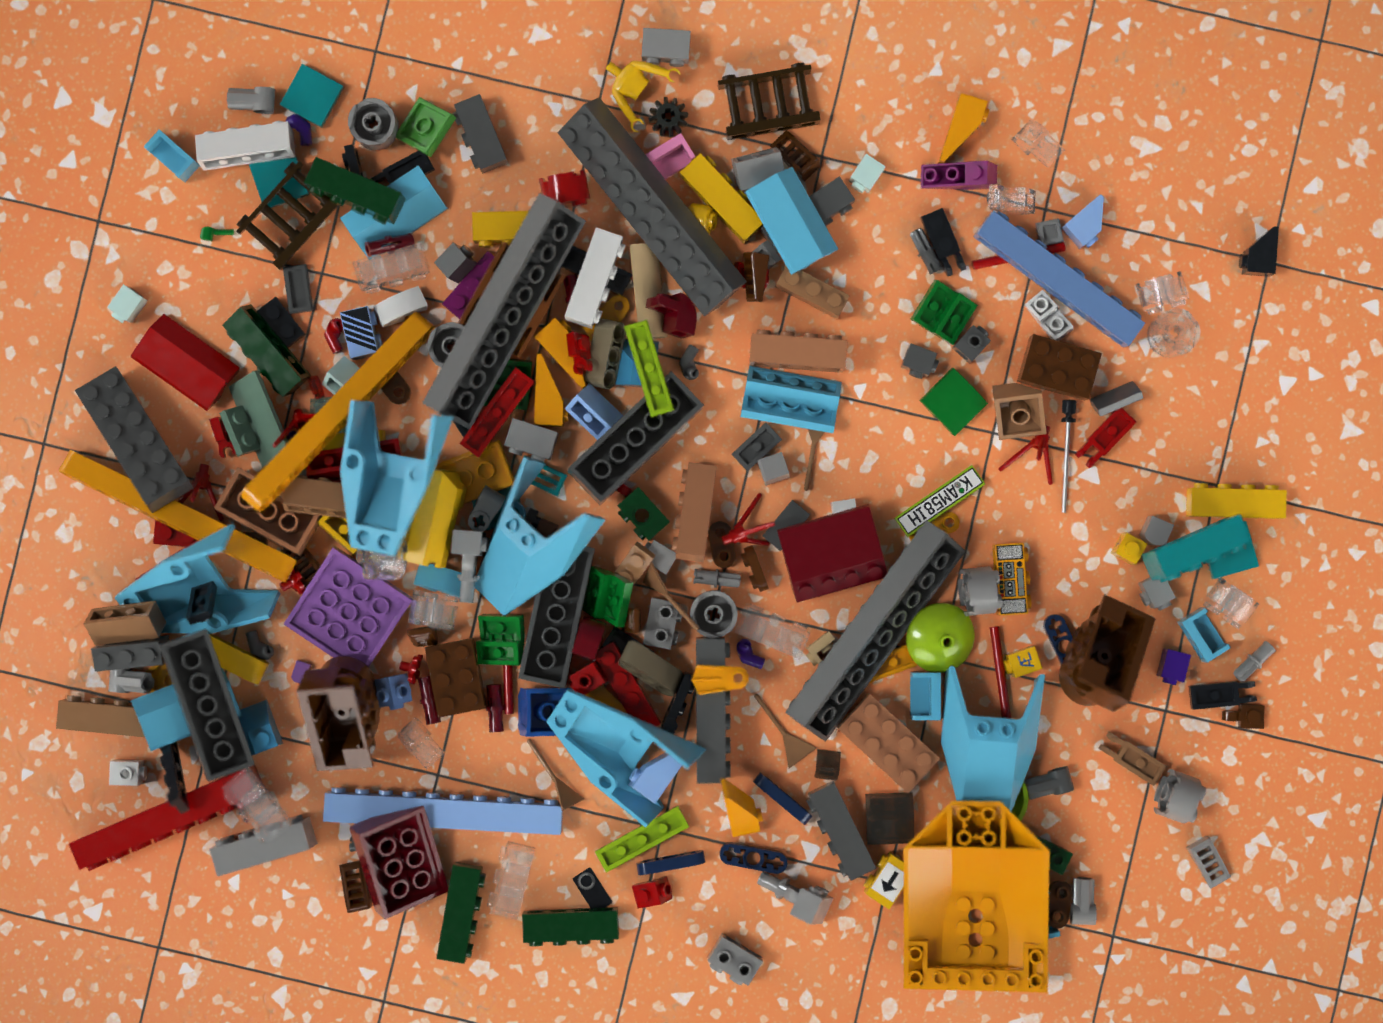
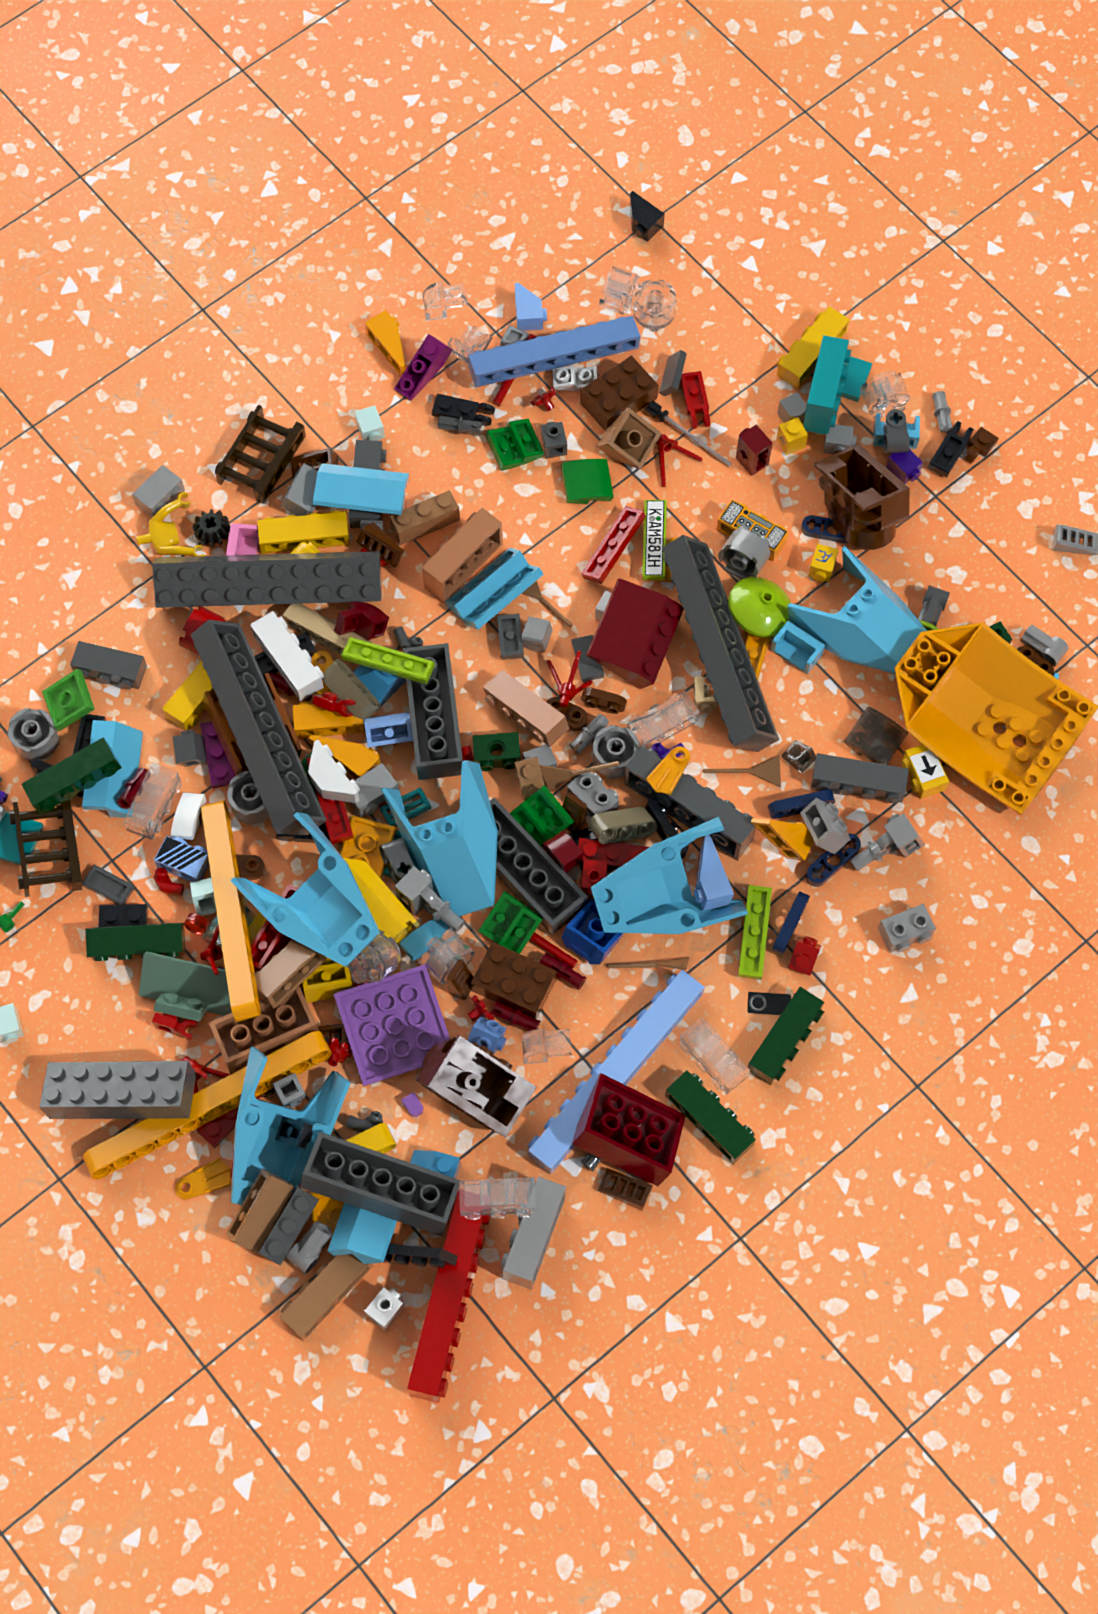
camera: 55 degrees left, 20 degrees down
red slope [131,314,240,411] -> none
nougat brick [837,693,940,793] -> none
dark grey brick [901,343,939,379] -> none
red bar [989,626,1012,719] -> none
medium nougat hinge [1098,732,1167,786] -> none
light grey brick [1154,769,1206,824] -> none
none -> light orange piece [175,1158,231,1200]
none -> light grey brick [273,1073,306,1108]
none -> white slope [308,740,360,803]
none -> red plant [530,387,556,412]
none -> plate [581,506,646,584]
none -> dark red brick [736,424,773,476]
none -> light grey brick [800,798,850,854]
none -> dark grey piece [883,409,909,454]

